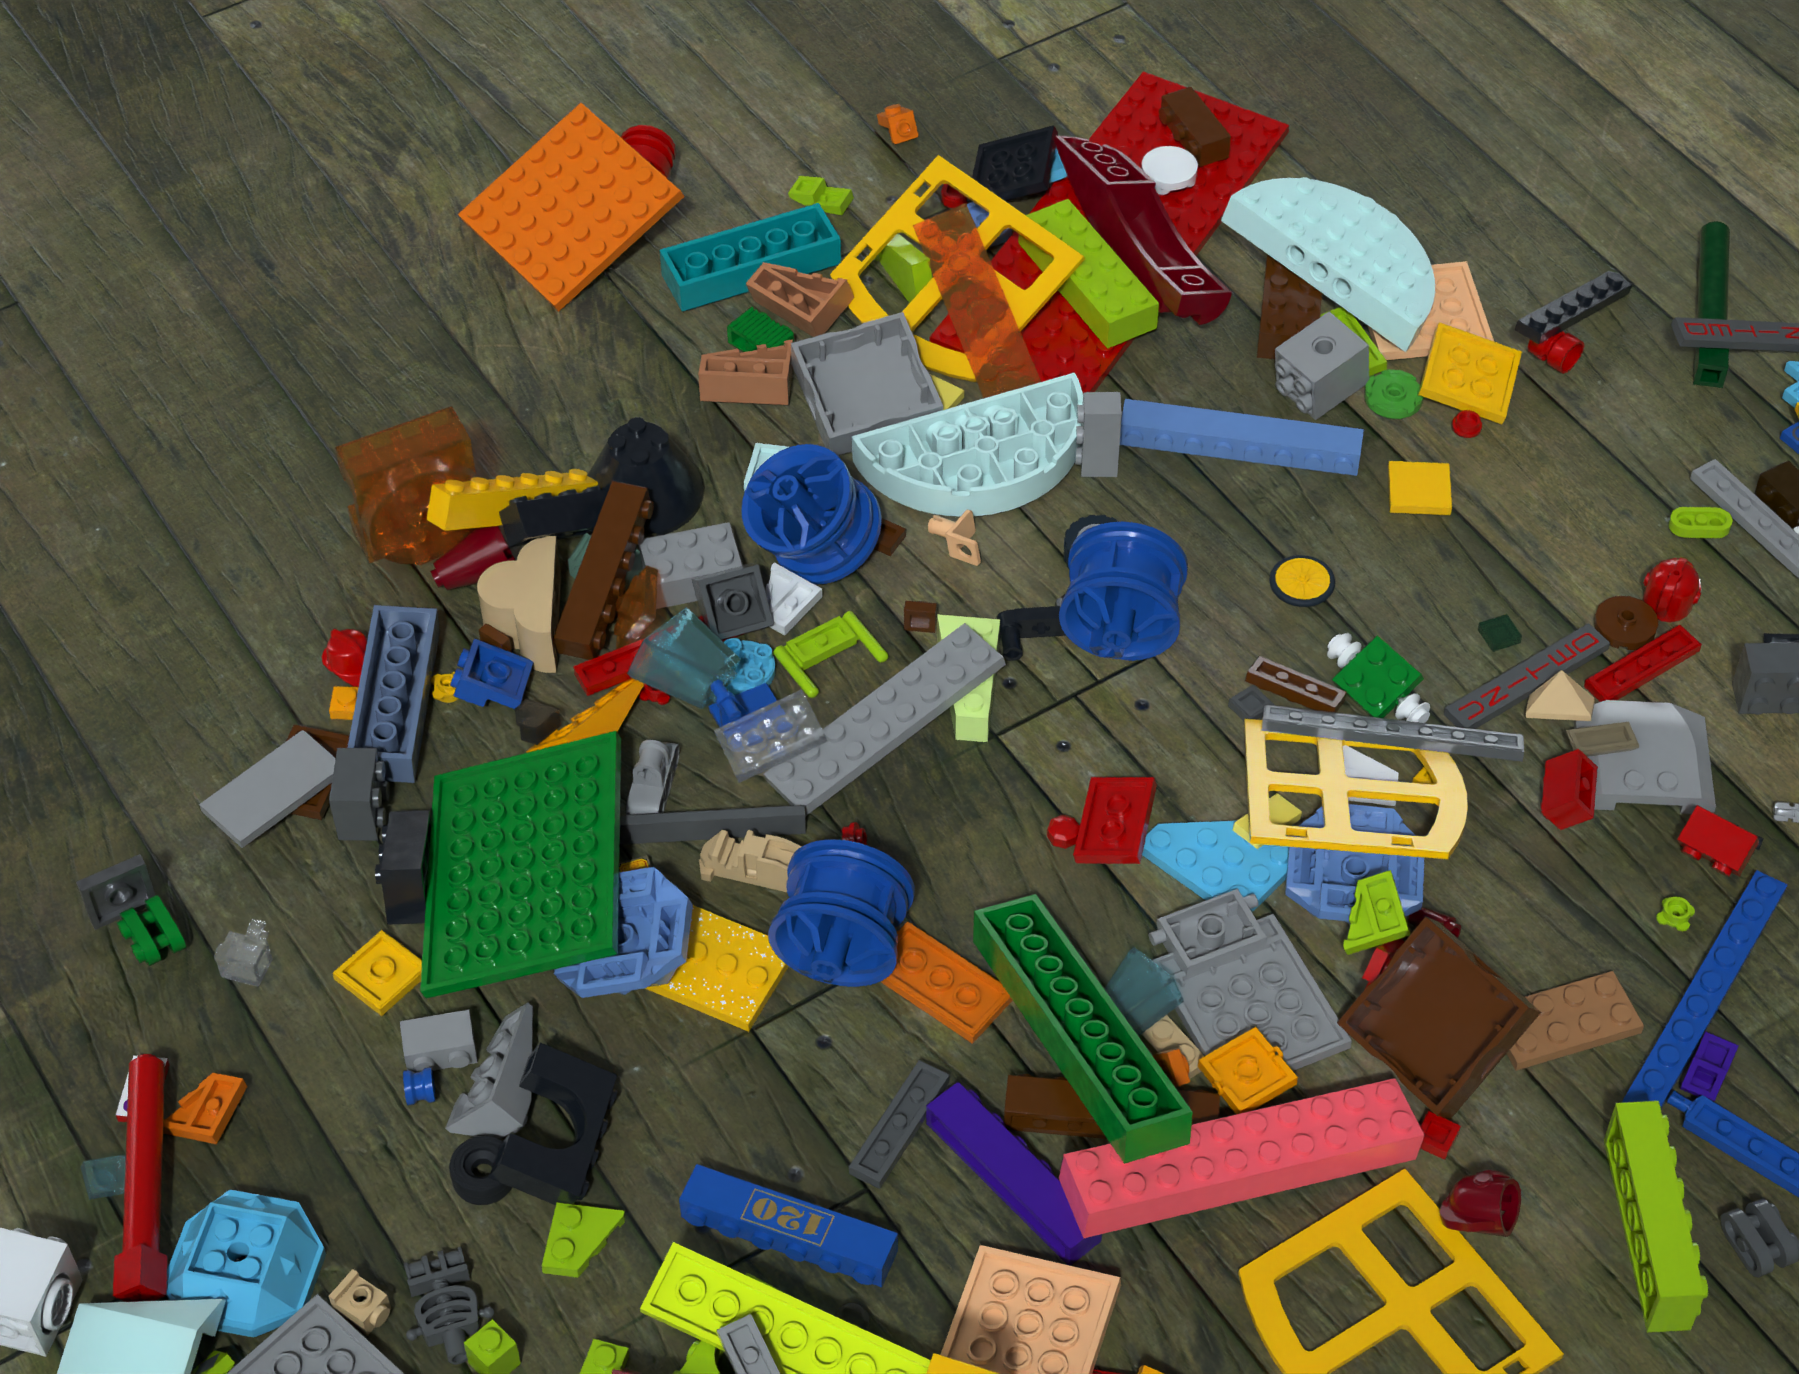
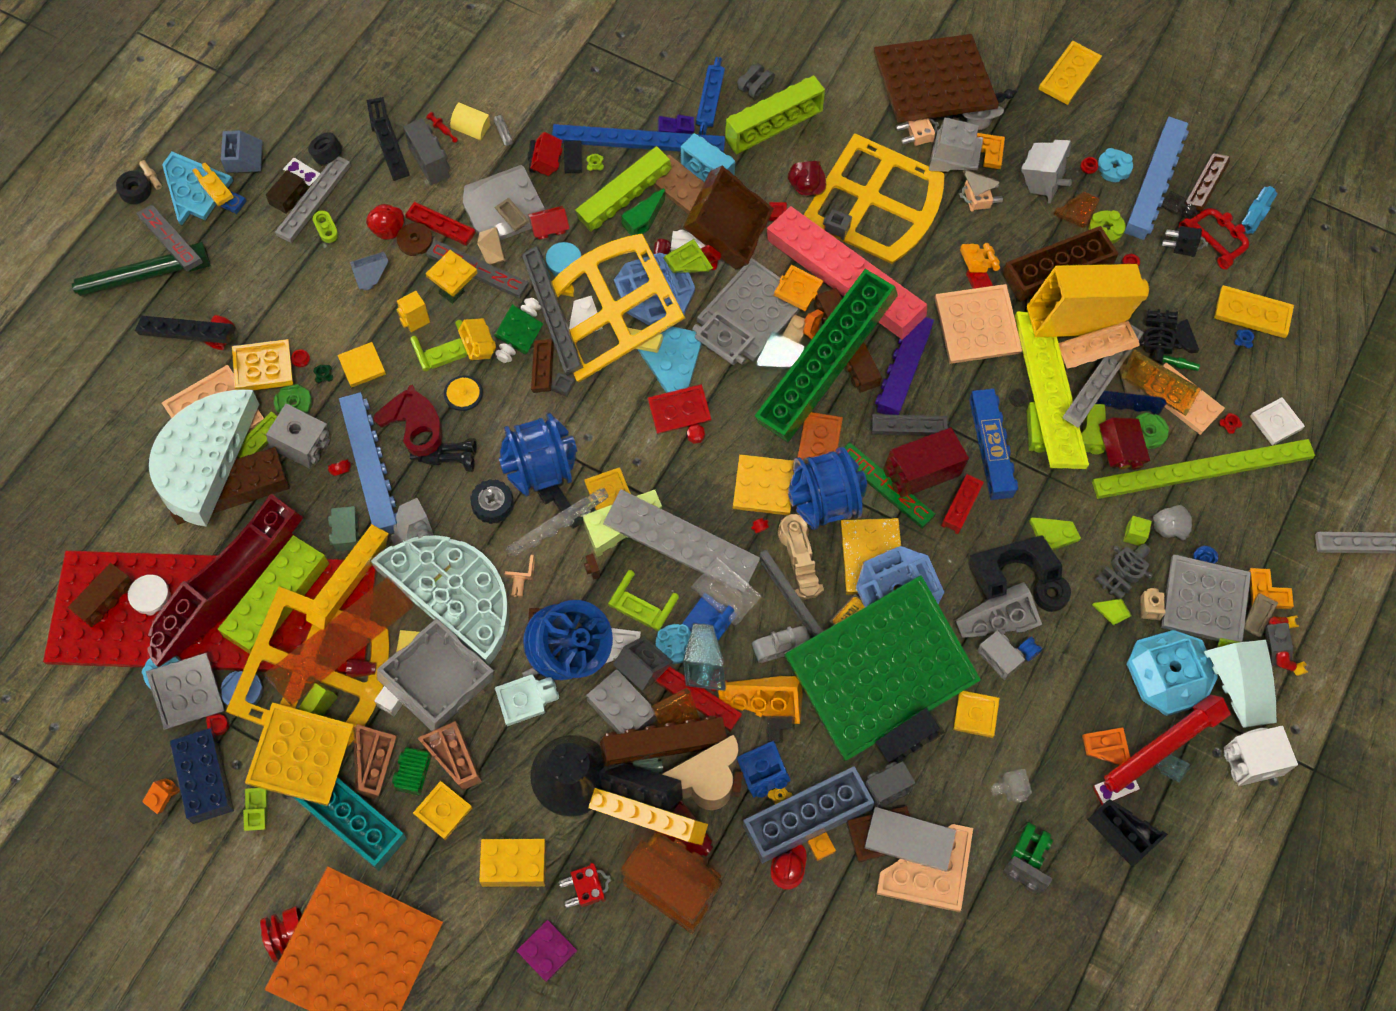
camera: 120 degrees left, 15 degrees up
none -> dark blue brick [170,728,234,824]
none -> yellow plate [245,702,353,806]
none -> yellow brick [306,524,389,630]
none -> dark green plate [313,365,333,383]
none -> red plate [328,459,351,476]
none -> sand green piece [328,506,359,551]
none -> dark red cone [346,658,376,678]
none -> sand blue slope [350,251,388,290]
none -> dark red animal [373,384,442,457]
none -> yellow brick [396,291,430,333]
none -> lime plate [410,320,468,371]
none -> black piece [410,438,477,472]
none -> yellow plate [413,781,472,840]
none -> yellow plate [426,250,477,297]
none -> yellow hinge [458,318,496,360]
none -> yellow brick [479,839,547,887]
none -> clear plate [506,488,609,557]
none -> magenta plate [516,920,577,983]
none -> medium azure tile [546,242,581,276]
none -> red piece [559,863,611,908]
none -> black tile [564,141,582,174]
none -> lime brick [575,146,672,232]
none -> yellow plate [584,467,631,510]
none -> green slope [621,188,665,236]
none -> medium azure brick [681,133,735,182]
none -> yellow plate [733,454,794,515]
none -> dark grey brick [823,209,852,240]
none -> green tile [844,442,935,529]
none -> light nougat plate [876,824,973,912]
none -> dark red brick [884,427,969,498]
none -> red container [941,474,984,534]
none -> black wedge [1087,799,1168,867]
none -> lime piece [1092,599,1132,625]

